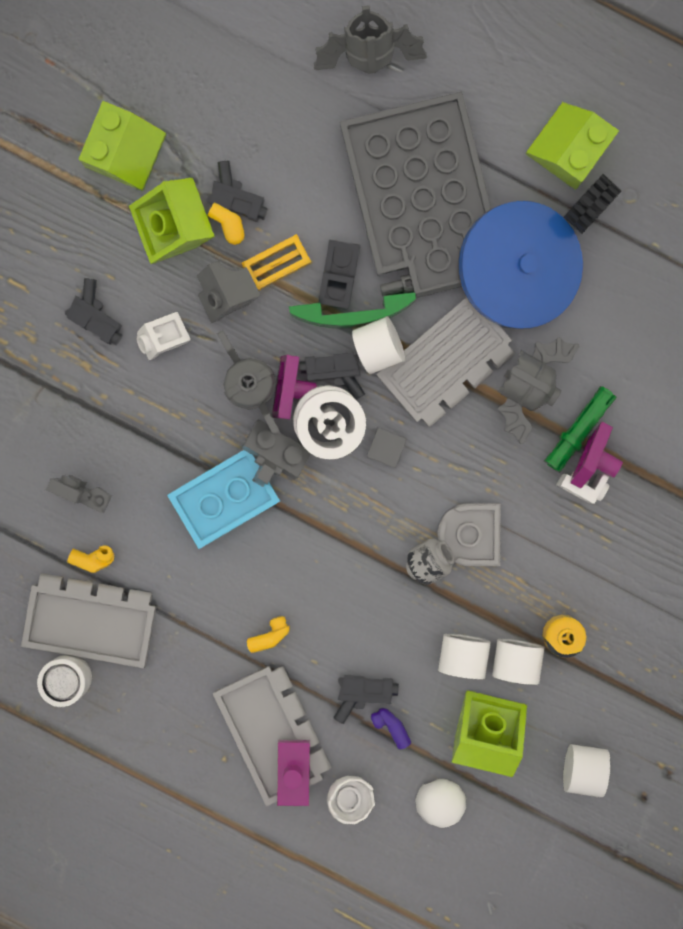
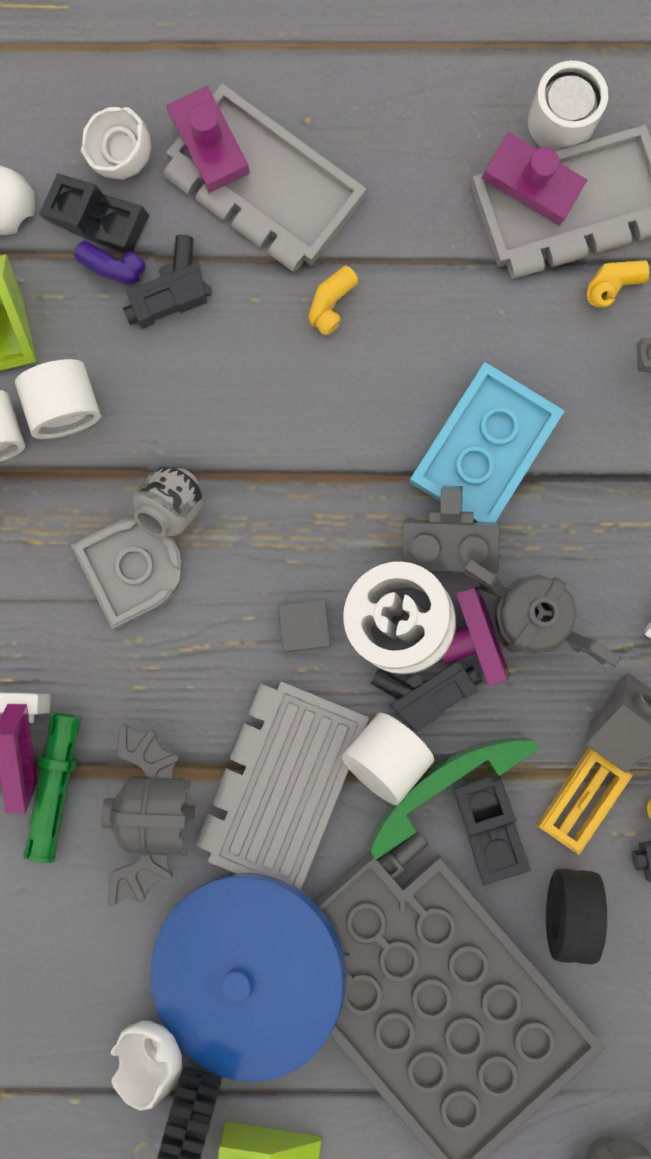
camera: 150 degrees right, 5 degrees down
none -> black slope [39,173,149,254]
none -> white hair [111,1020,182,1111]
none -> magenta tile [481,132,587,226]
none -> black tyre [546,868,607,965]

